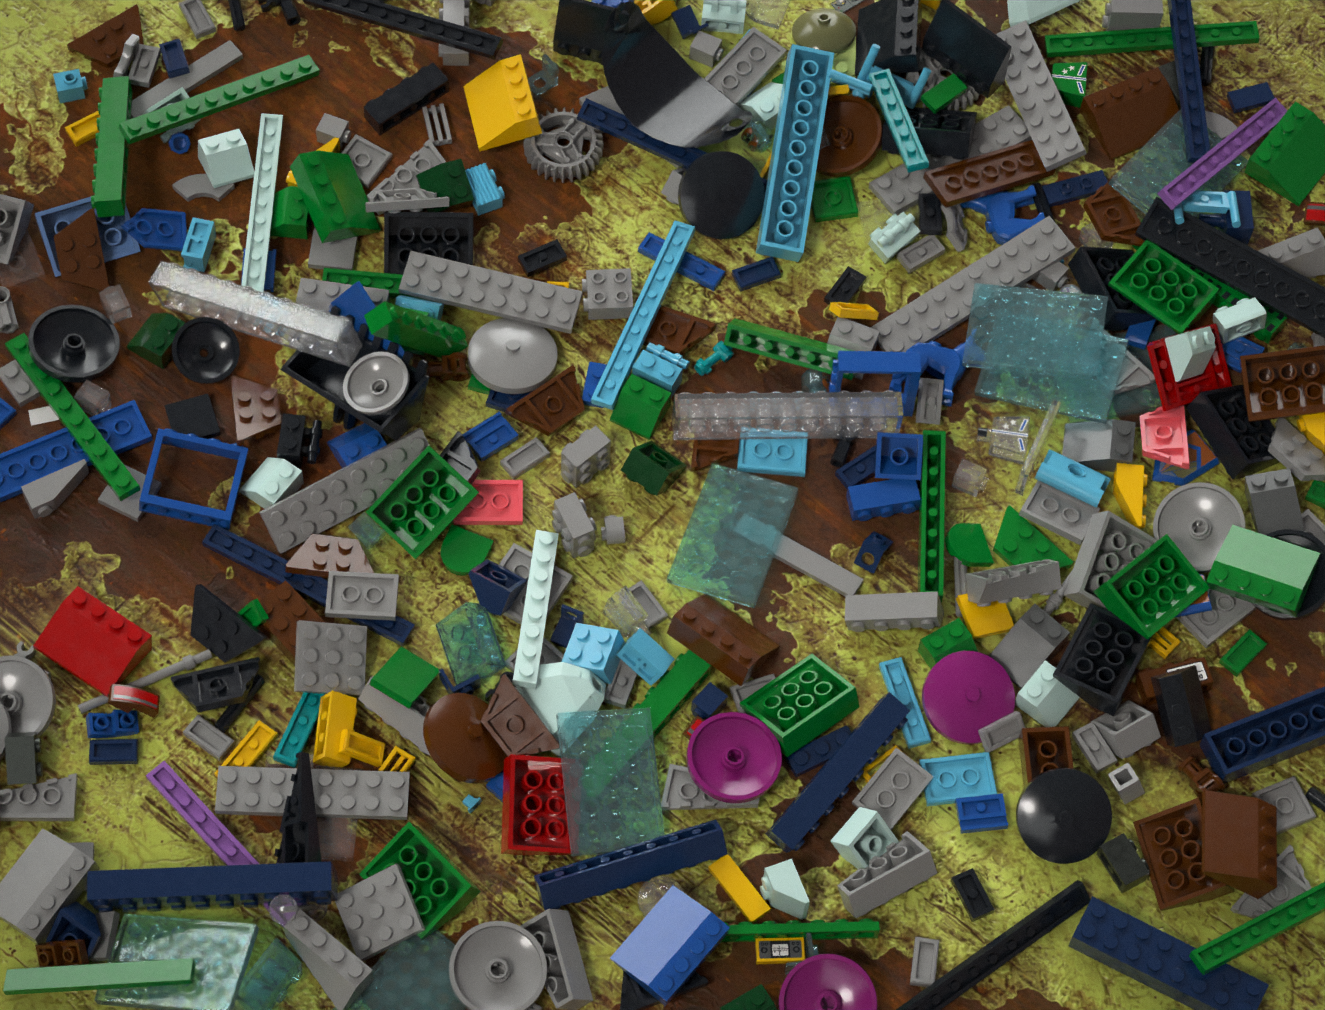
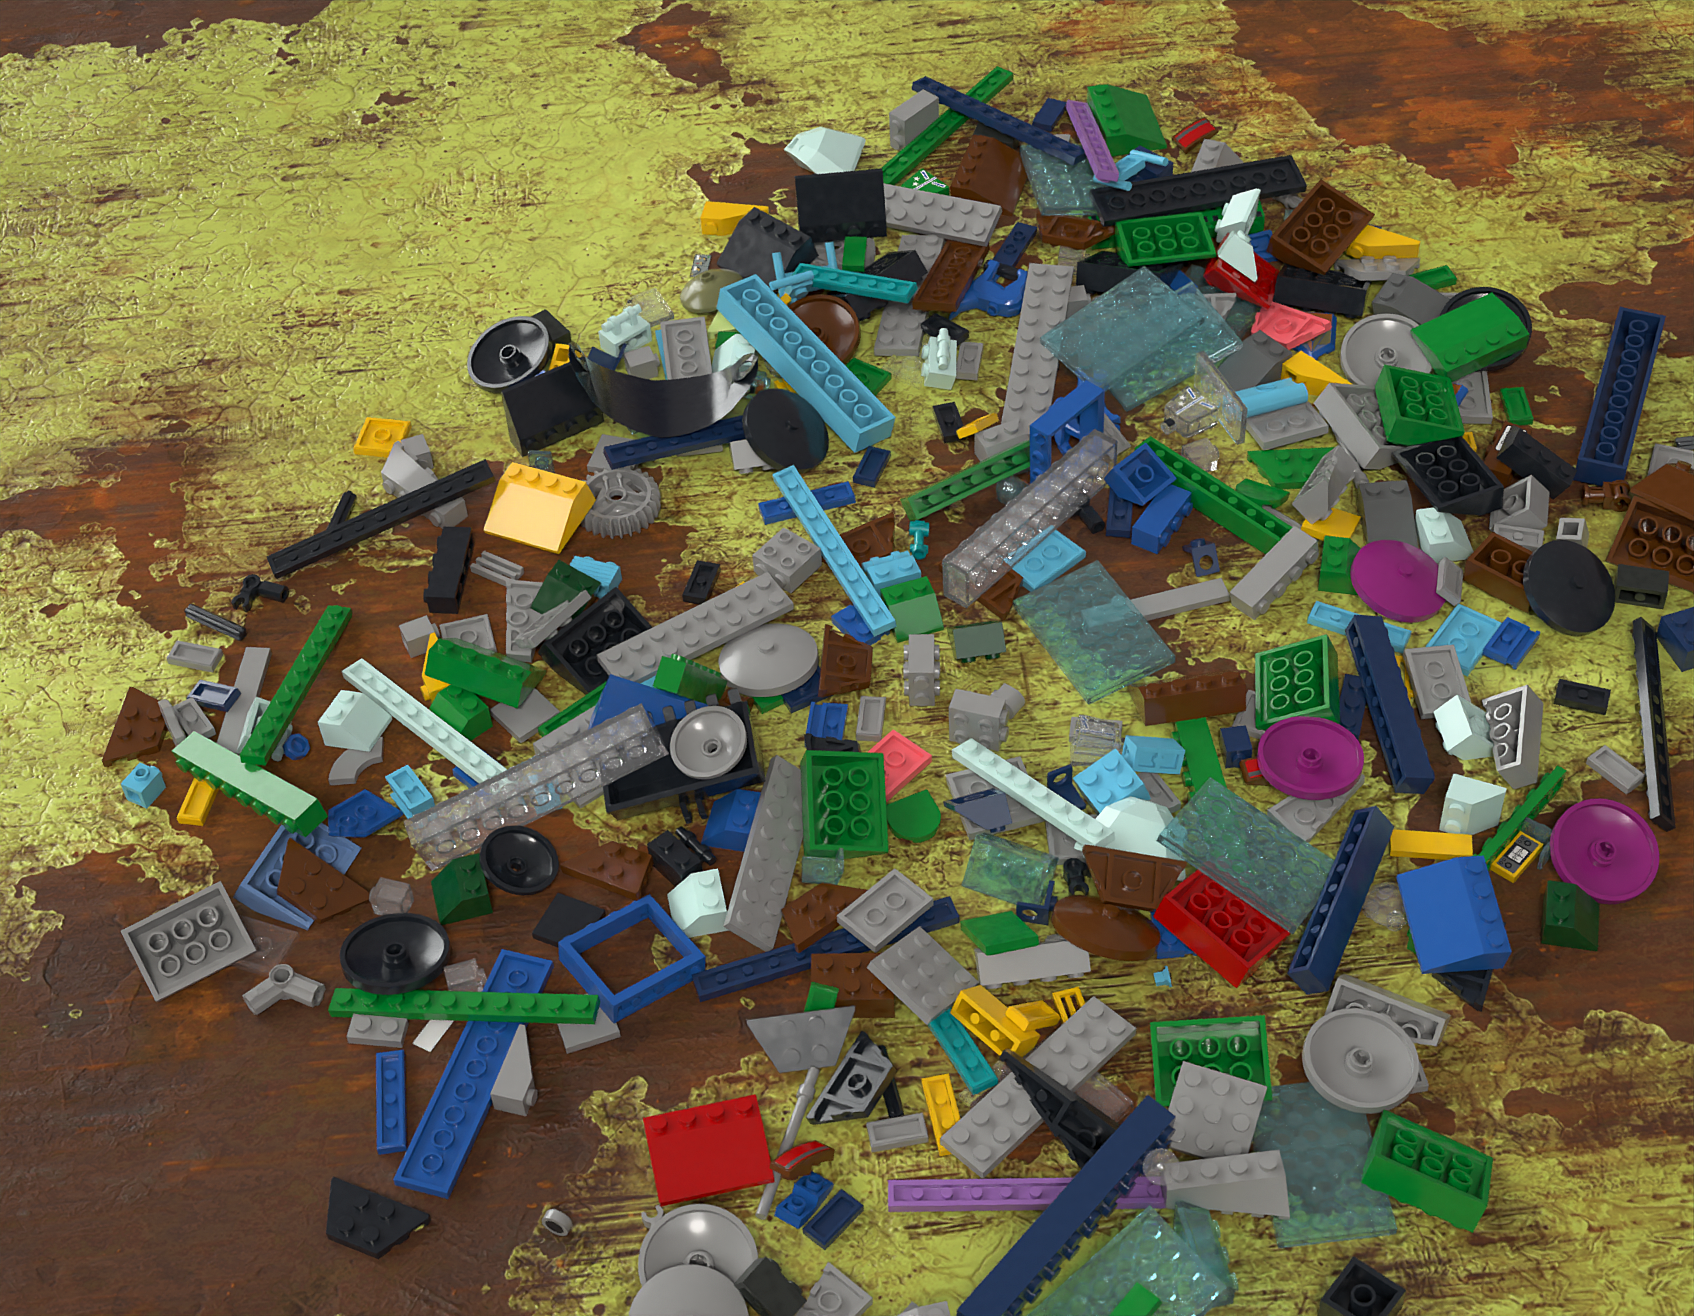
camera: 40 degrees left, 15 degrees down
light grey tile [941,204,967,252] -> none

